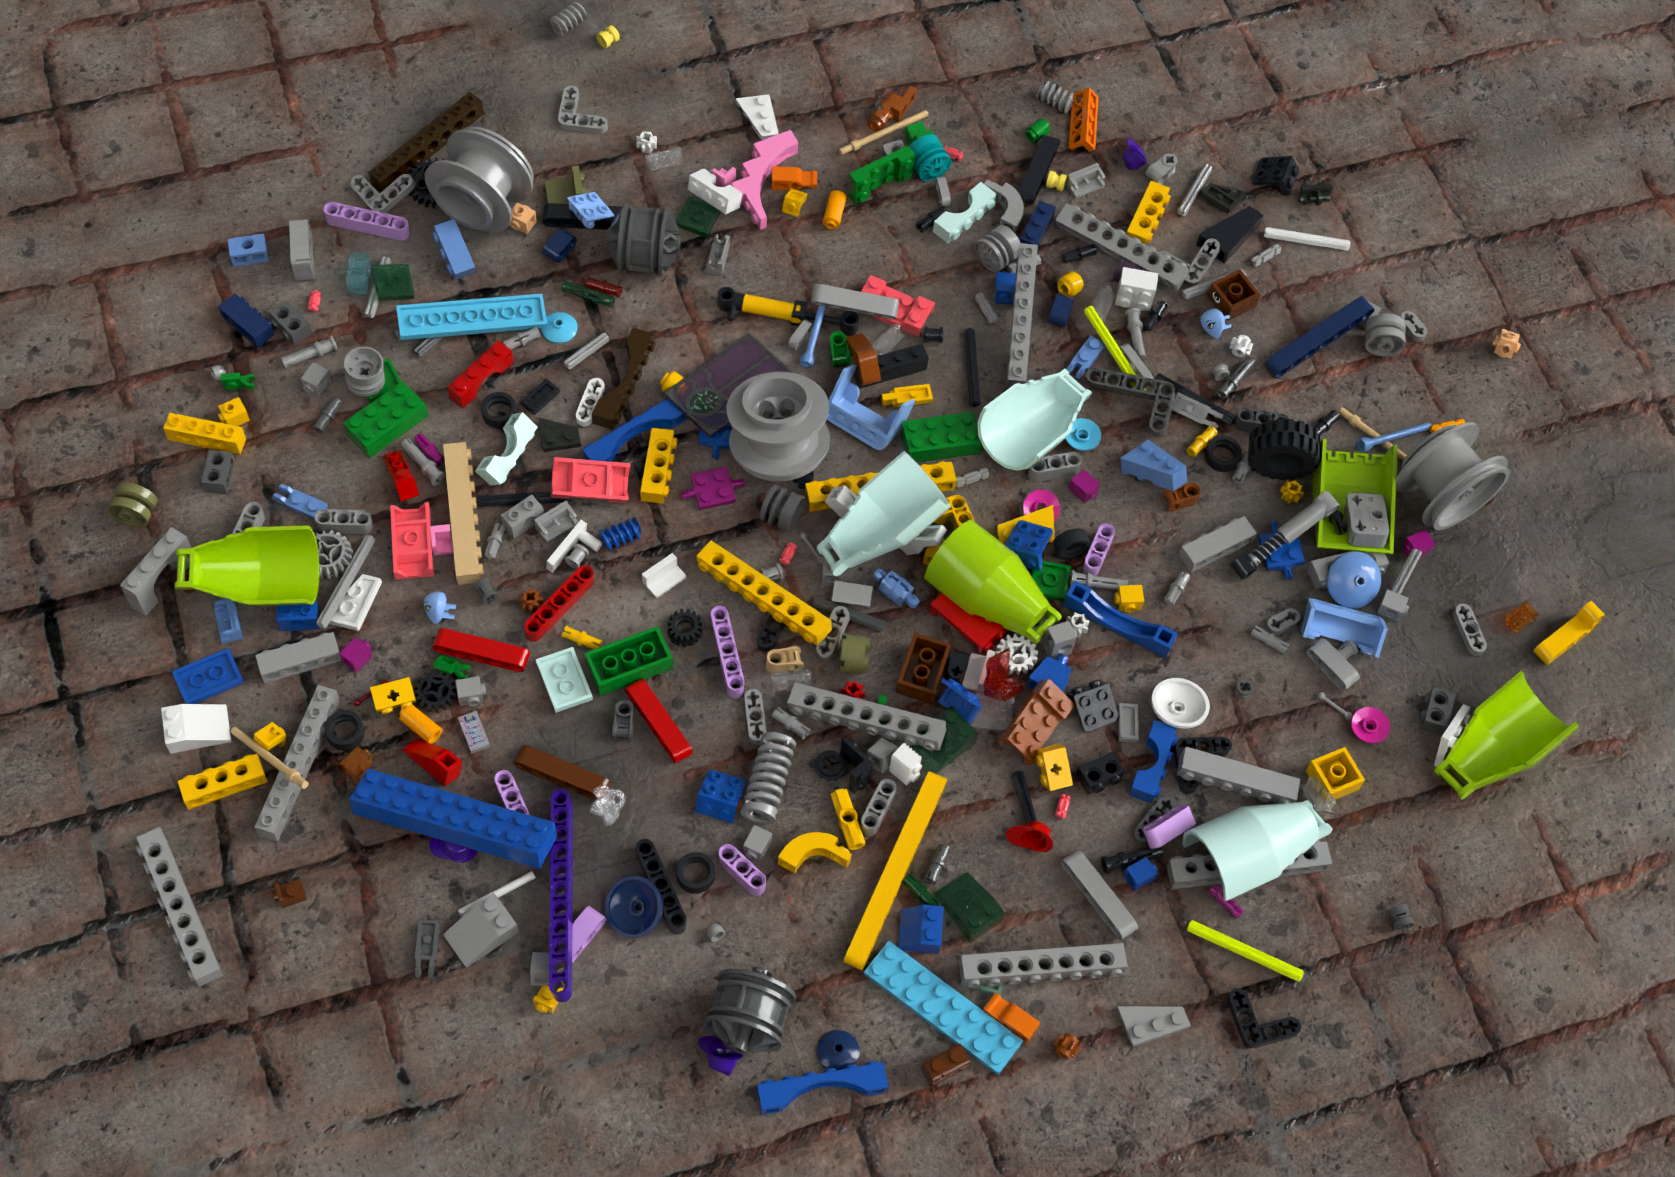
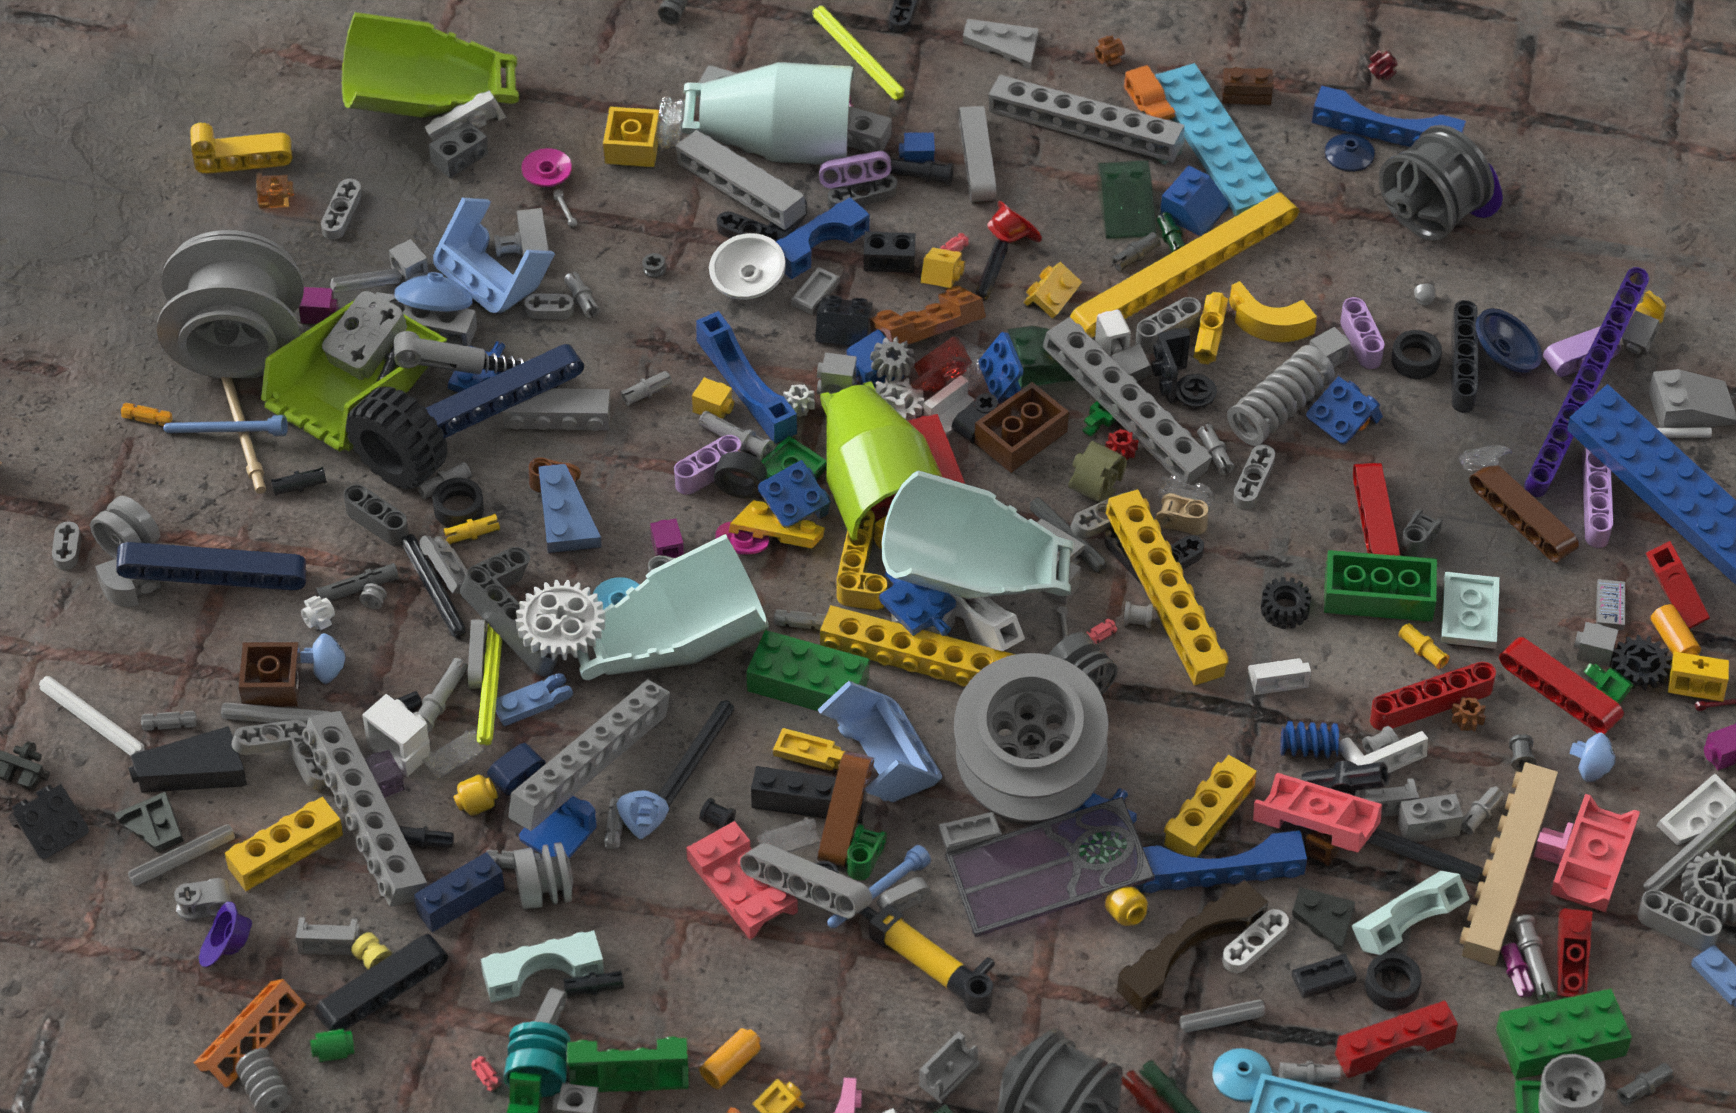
camera: 145 degrees left, 10 degrees down
magenta plate [681,466,745,511] -> none
lavender beam [711,606,744,699] -> none
light grey arch [984,179,1024,234] -> none
none -> dark blue beam [426,344,584,439]
none -> white gear [516,580,606,660]
none -> light blue piece [616,790,669,839]
none -> light grey gear [870,336,915,382]
none -> yellow bracket [1023,261,1082,318]
none -> black piece [1301,761,1390,796]
none -> dark red gear [1368,50,1399,81]

